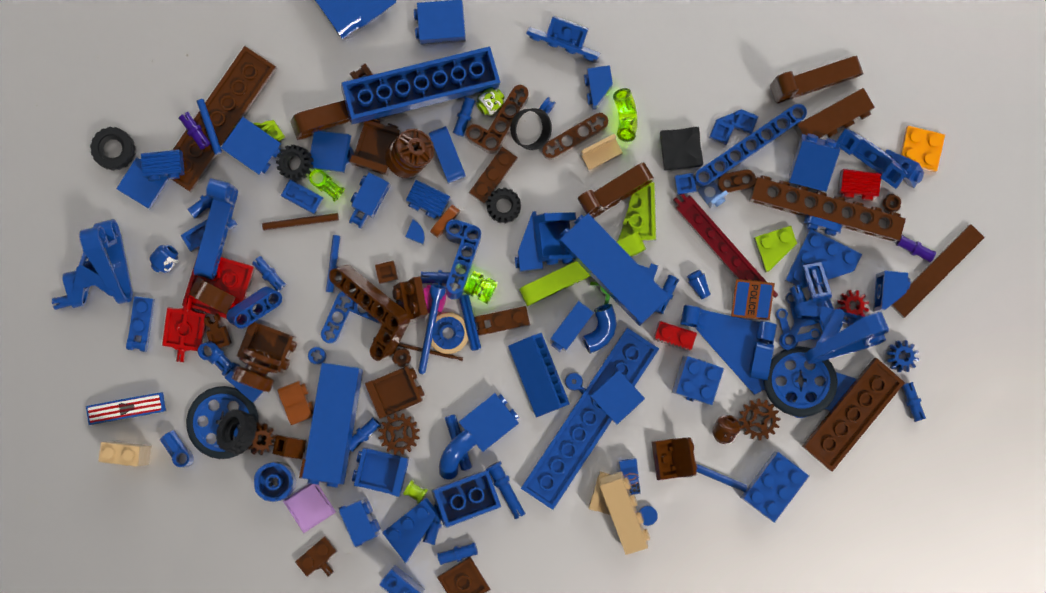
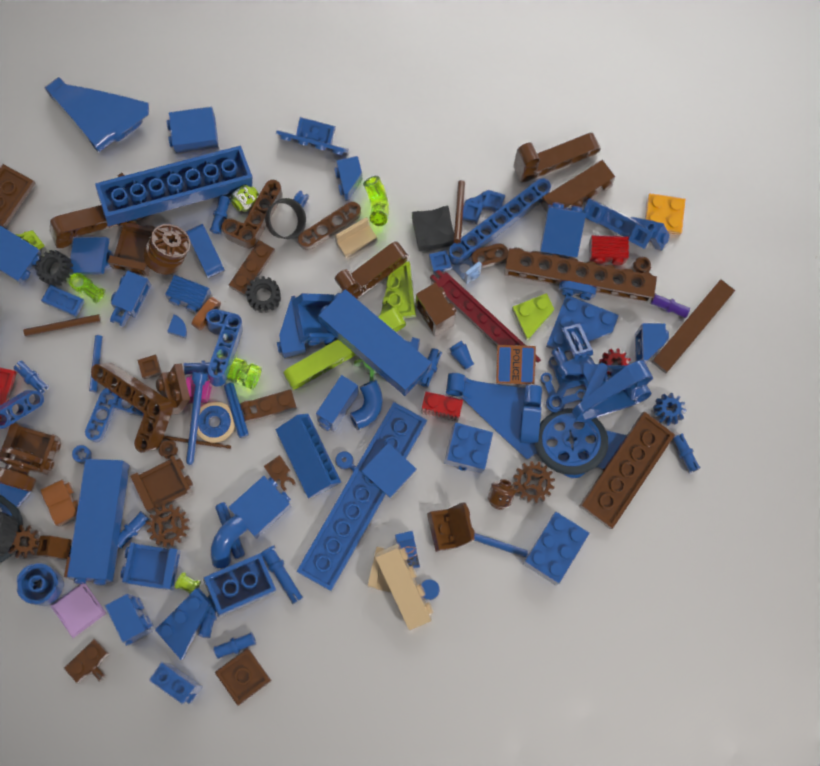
camera: 10 degrees left, 10 degrees down
none -> reddish brown plate [264,455,296,492]
none -> reddish brown brick [415,283,456,337]
none -> reddish brown bar [454,180,465,244]

